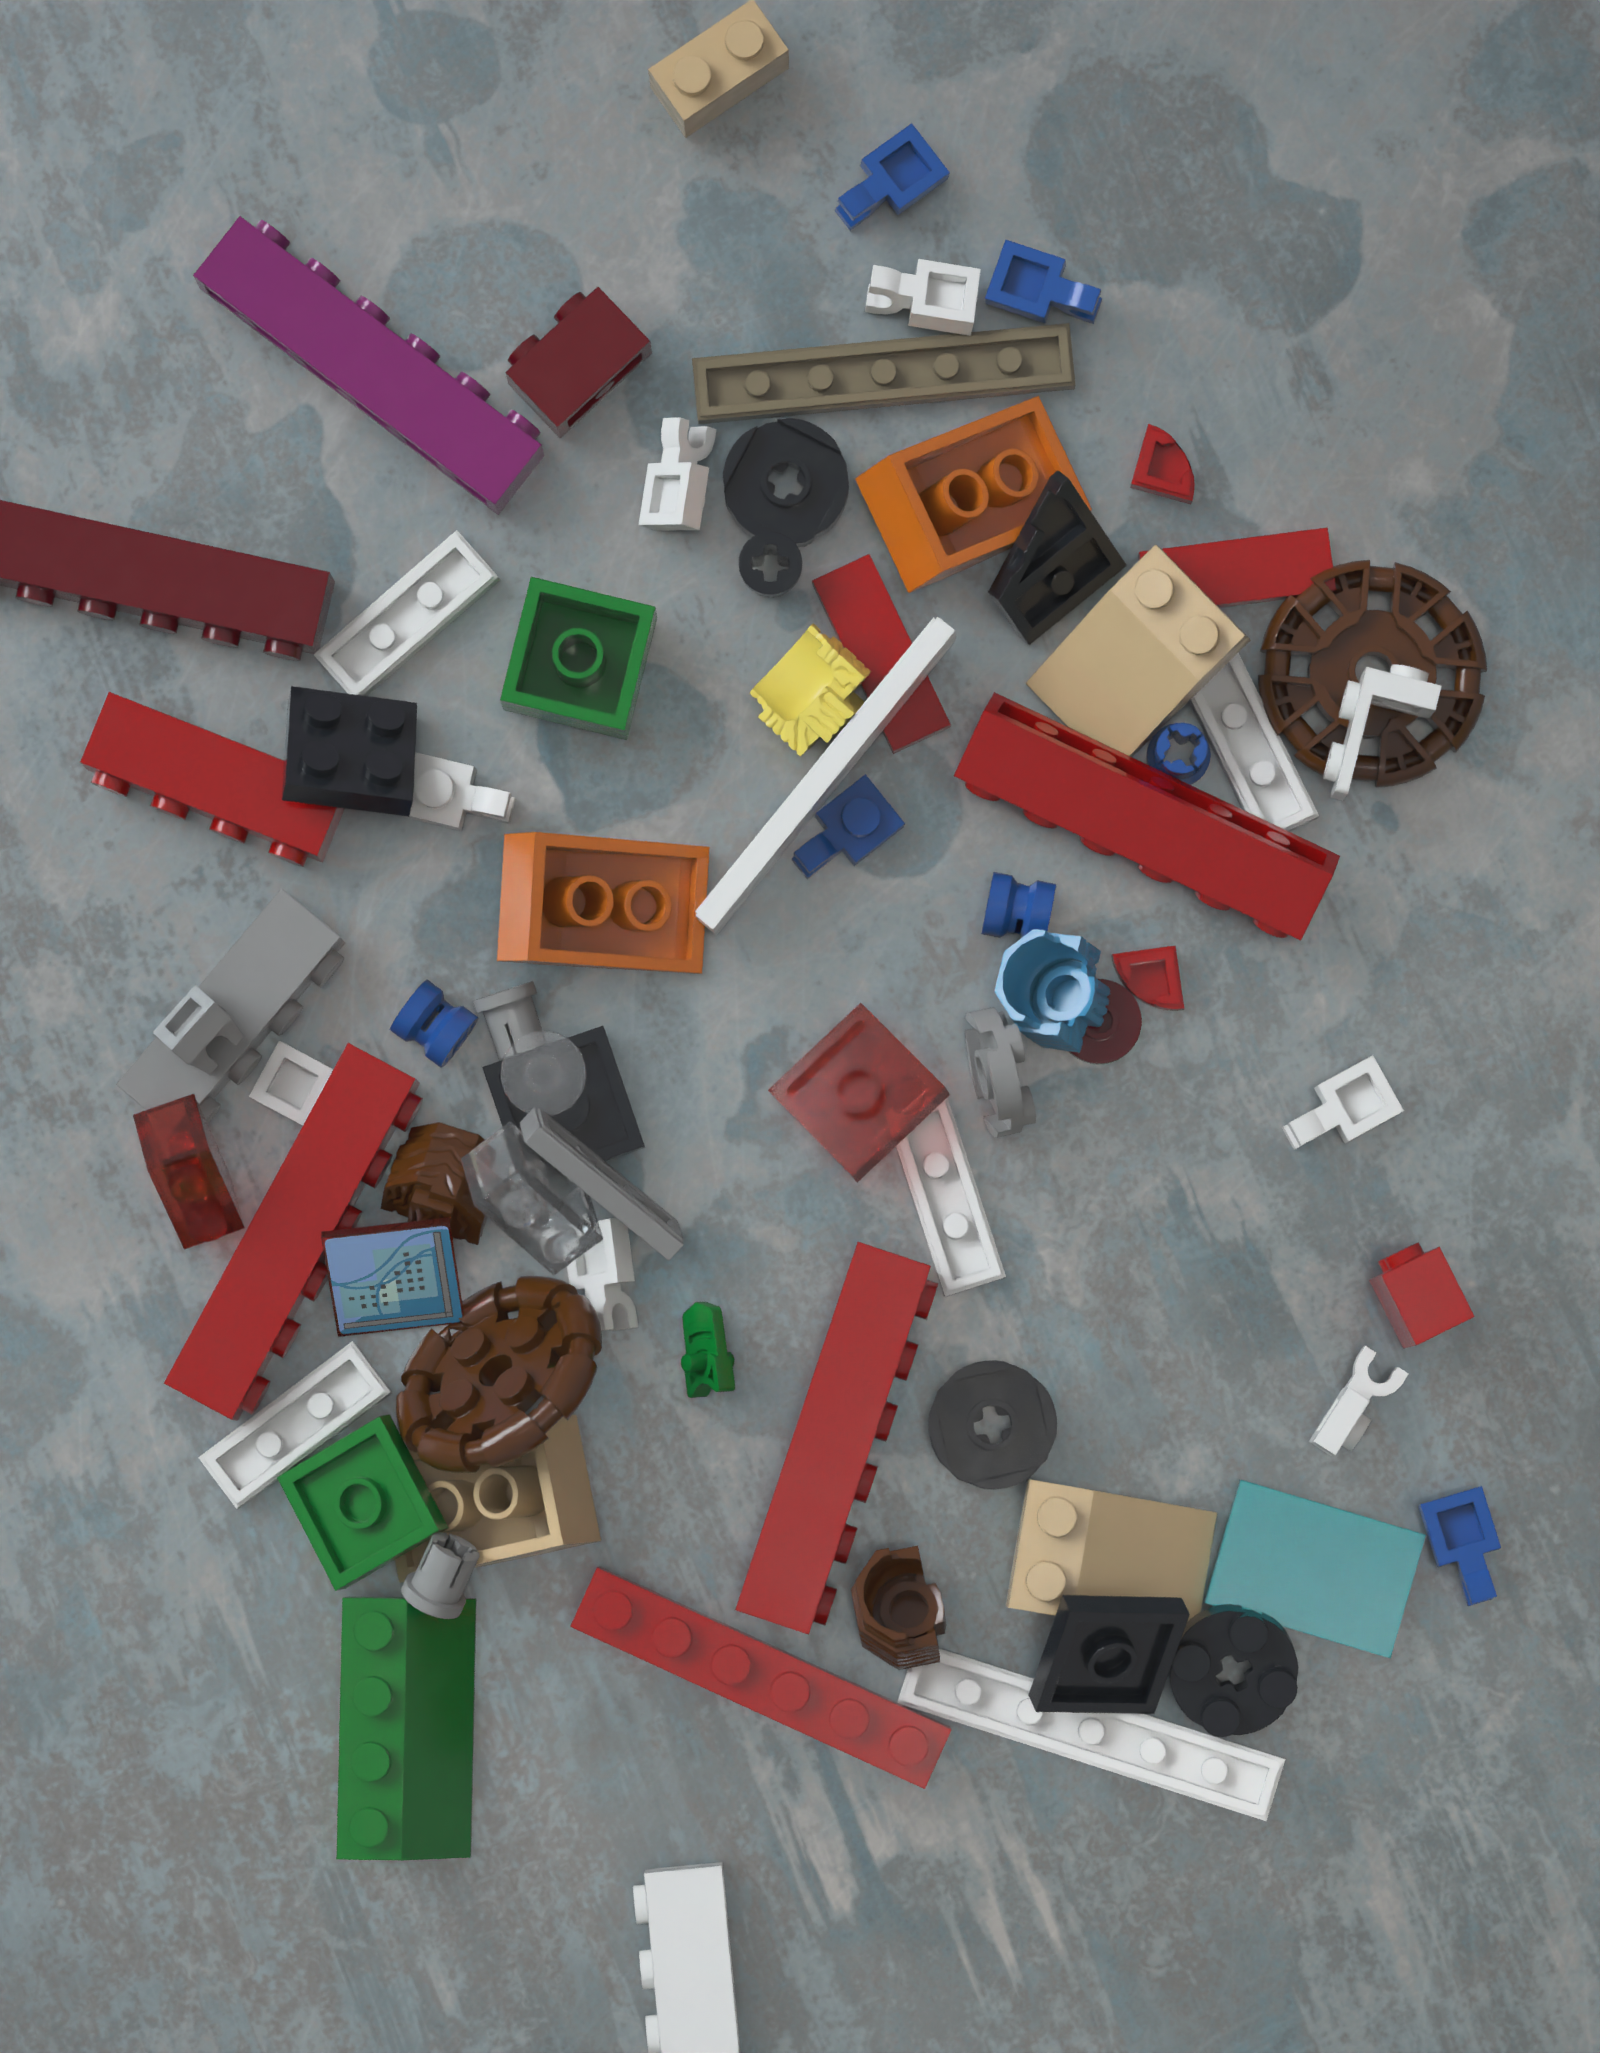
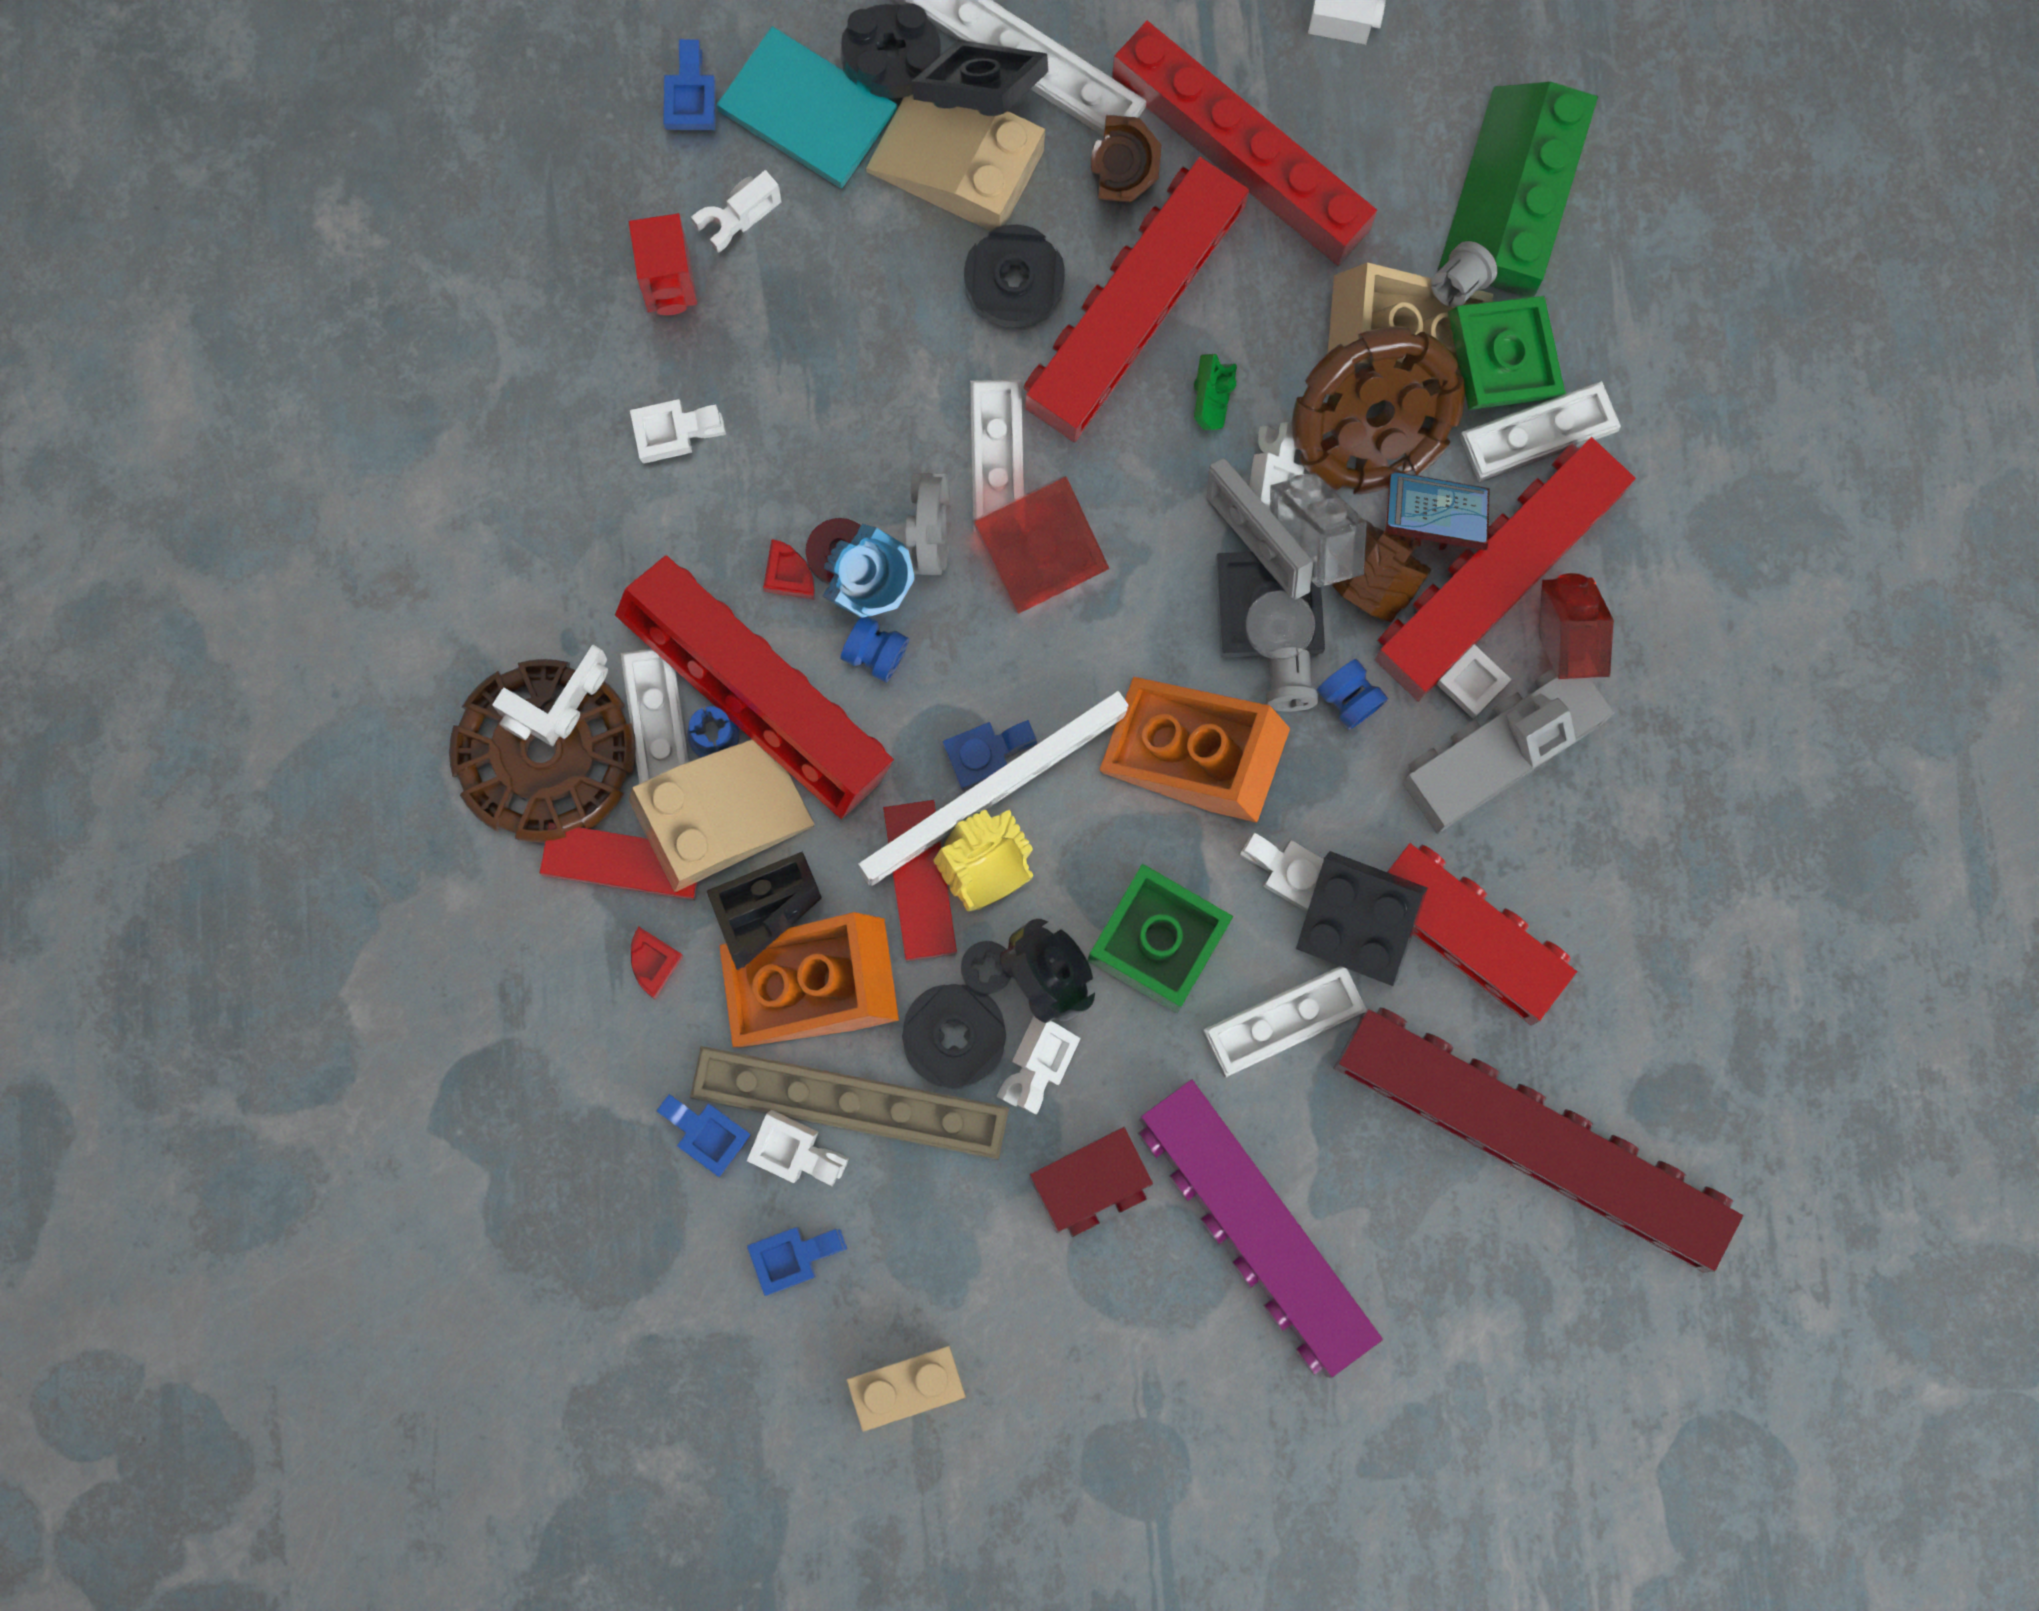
camera: 170 degrees left, 5 degrees down
none -> black plate [1000,919,1095,1023]

